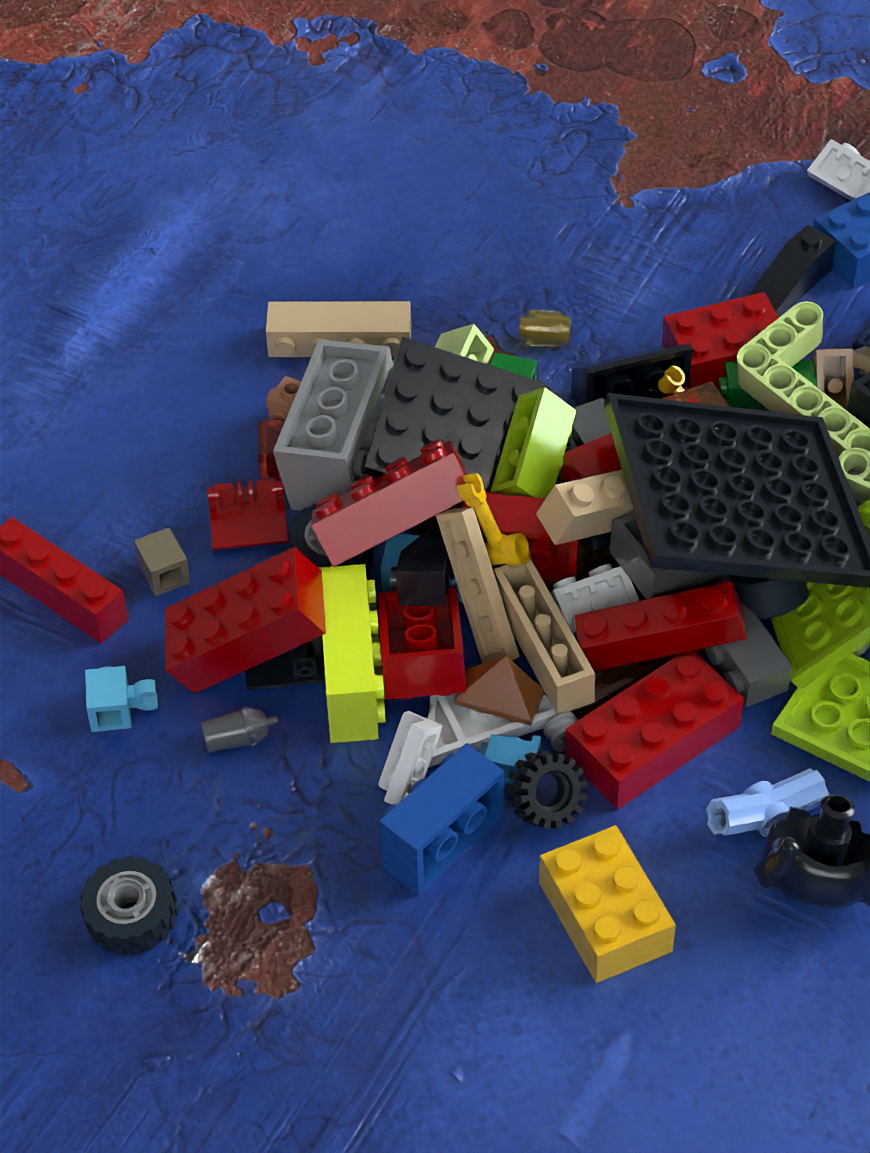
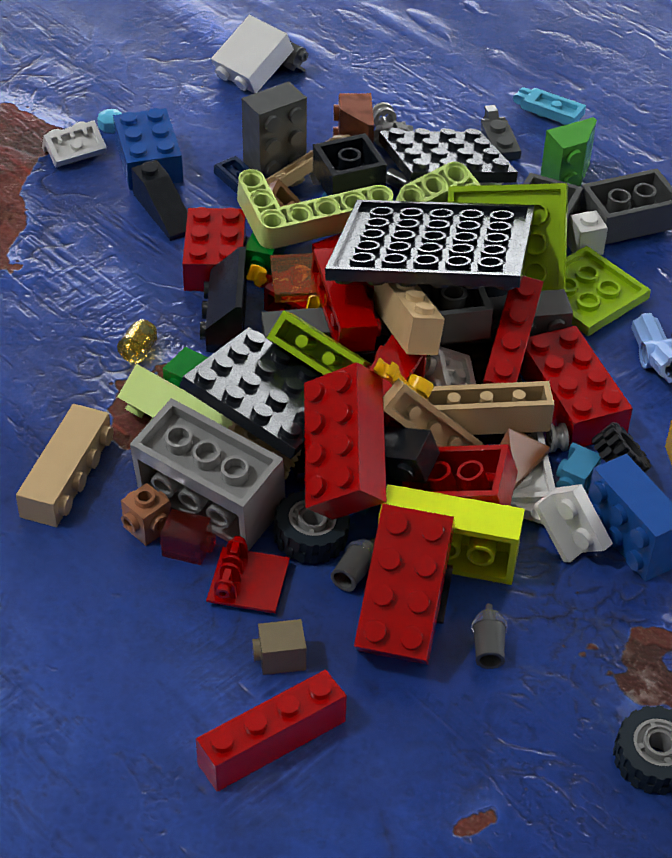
camera: 75 degrees left, 5 degrees down
medium azure brick [85,666,158,732] -> none

